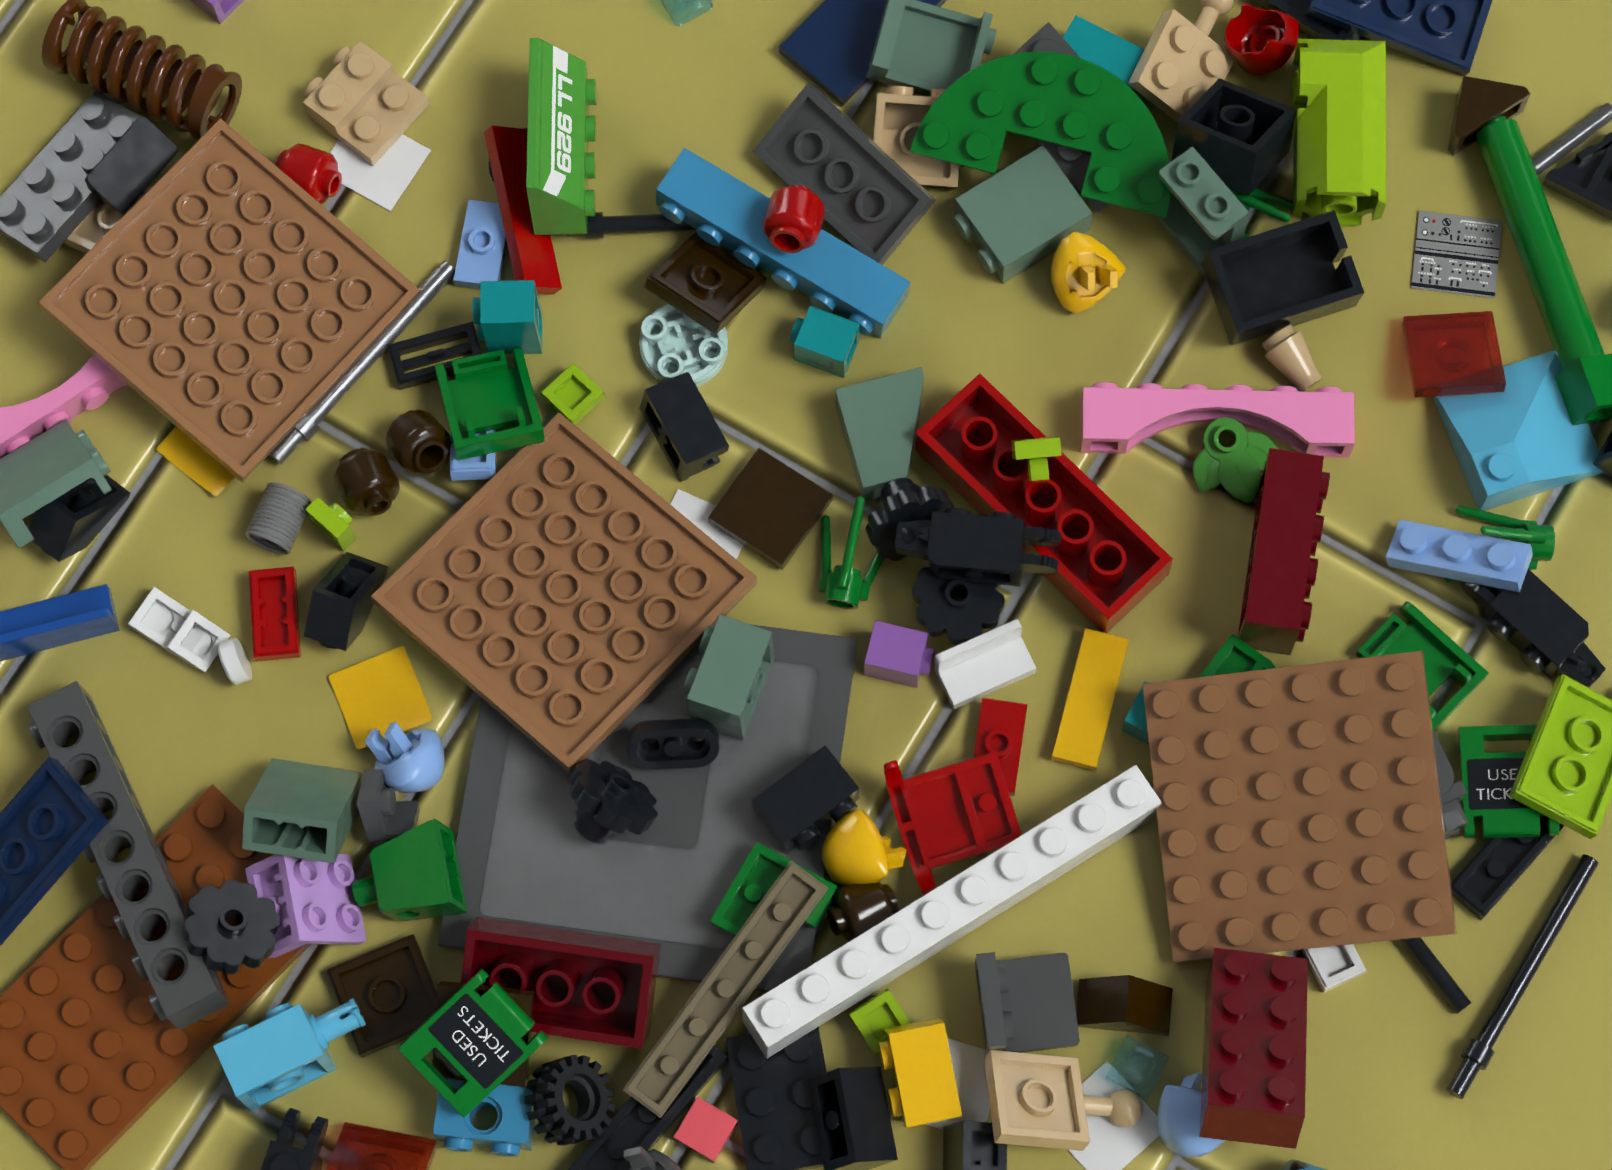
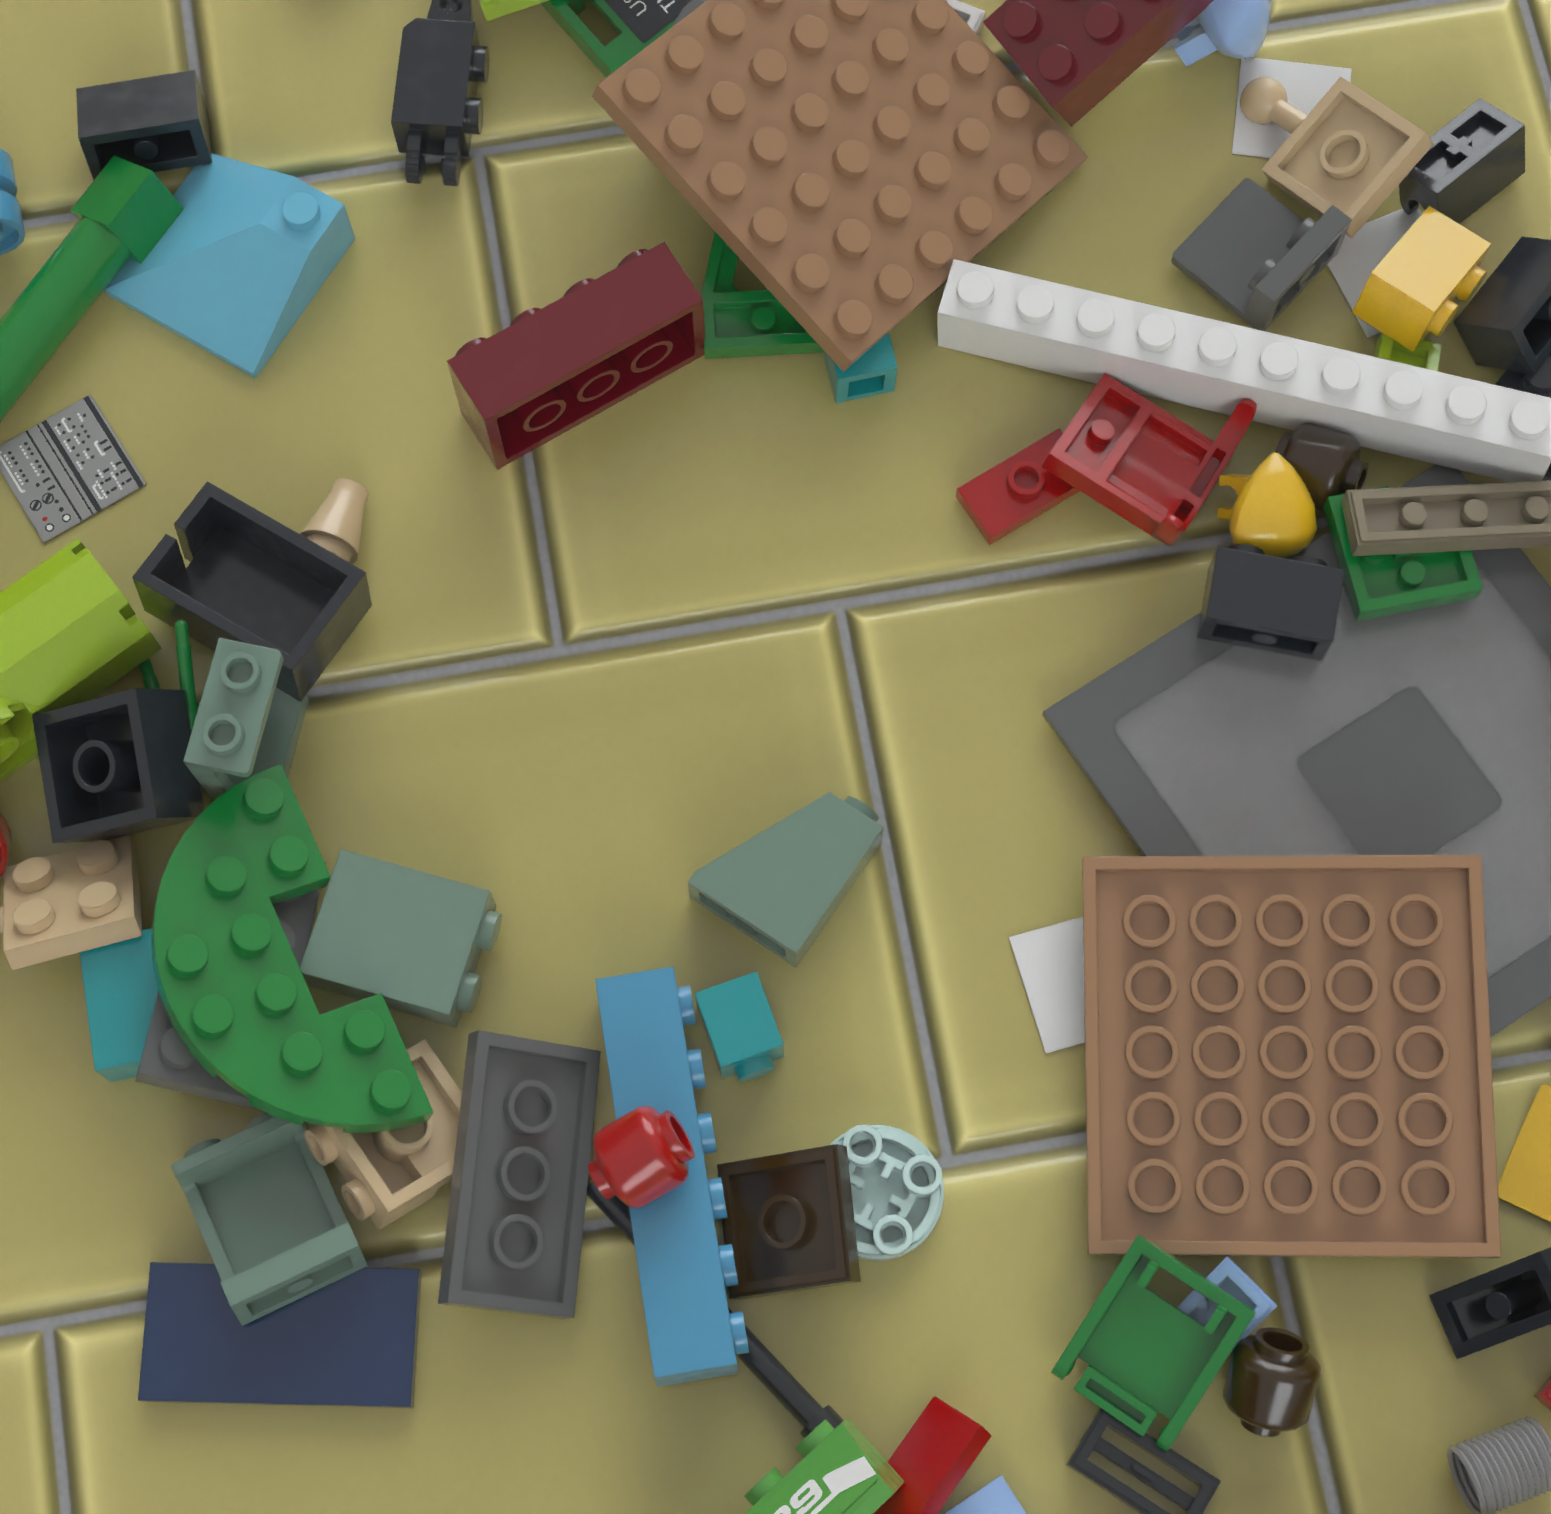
camera: 135 degrees left, 0 degrees up
lime plate [305,497,356,552] -> none
dark brown head [334,448,400,516] -> none
teal brick [472,280,542,355] -> none
lime plate [541,363,605,426] -> none
black plant [568,759,658,844] -> none
black plate [627,719,719,770] -> none
black hinge [640,372,729,482] -> none
sand green brick [683,614,775,740] -> none
dark brown tile [708,448,833,570] -> none
green plant [818,496,884,609] -> none
medium lavender brick [864,621,935,688] -> none
black plant [865,478,955,561] -> none
black hinge [895,508,1062,586] -> none
black plant [912,567,1005,645] -> none
red brick [915,373,1173,633] -> none
white panel [934,619,1037,710] -> none
lime tile [1011,437,1062,481] -> none
yellow piece [1051,231,1126,314] -> none
yellow tile [1051,628,1129,771] -> none
dark brown slope [1076,975,1173,1036] -> none
bright pink arch [1081,382,1355,458] -> none
clear light blue tile [1105,1035,1169,1101] -> none
bright green plate [1193,417,1278,503] -> none
green container [1350,601,1489,732] -> none
light blue plate [1386,520,1533,592] -> none
clear red tile [1402,311,1506,398] -> none
green plant [1444,506,1555,582] -> none

